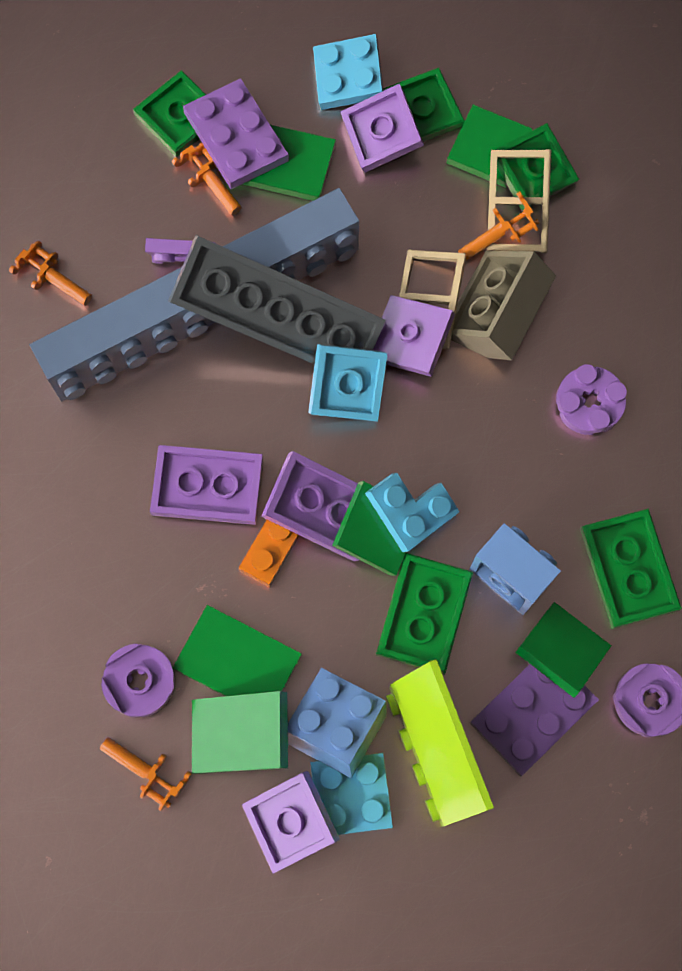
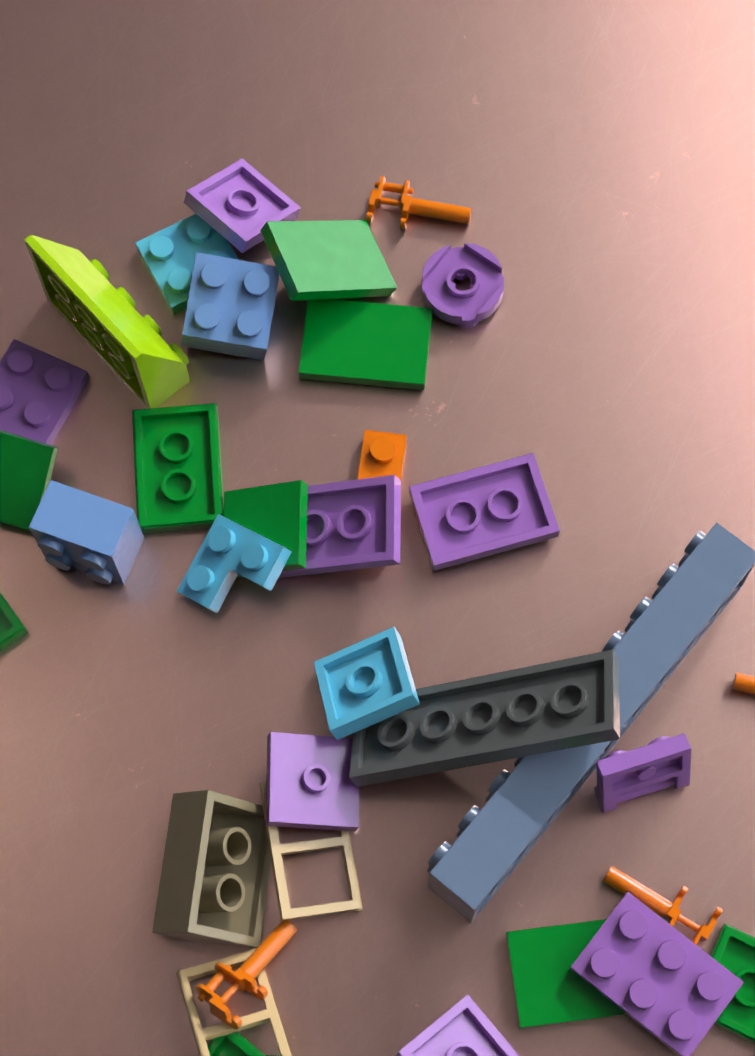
camera: 160 degrees right, 5 degrees down
medium lavender plate [556,364,627,435] -> none

